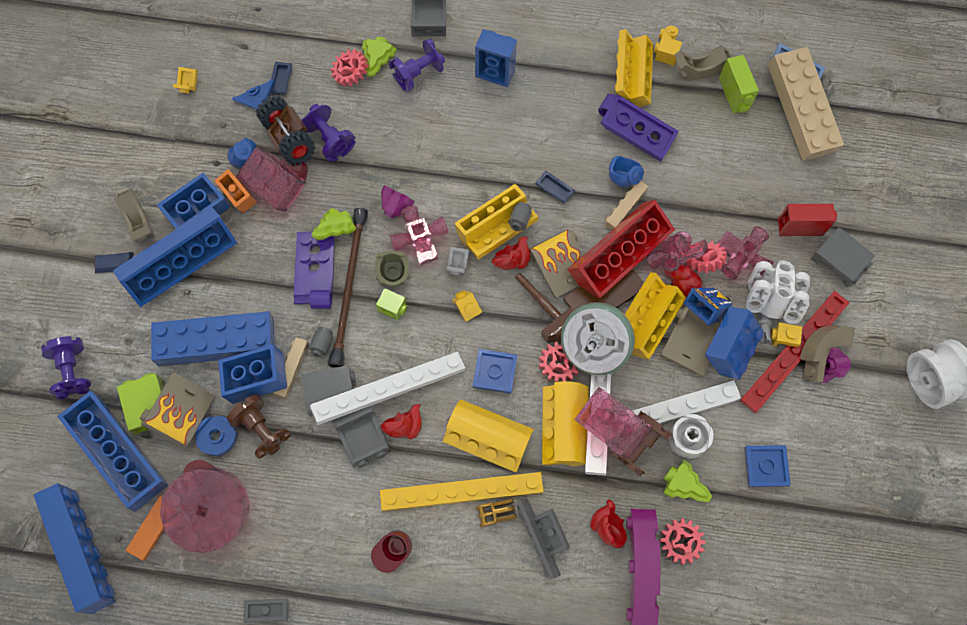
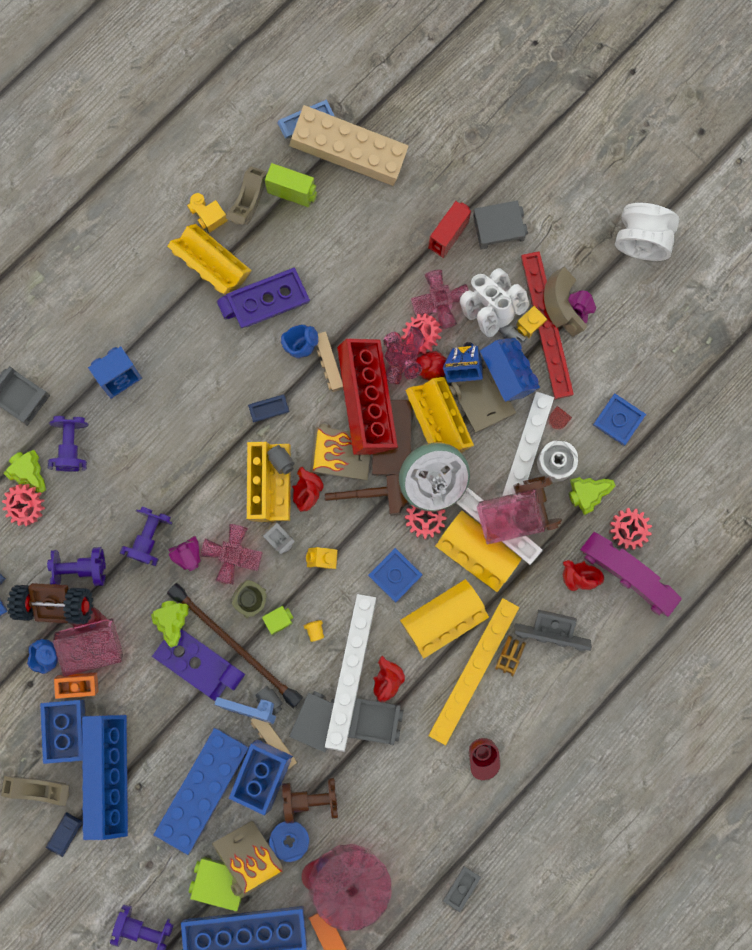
camera: 55 degrees left, 10 degrees up
none -> dark purple piece [120,507,173,567]
none -> medium blue hinge [214,697,276,724]
none -> yellow piece [303,620,325,642]
none -> clear red tile [549,406,572,429]

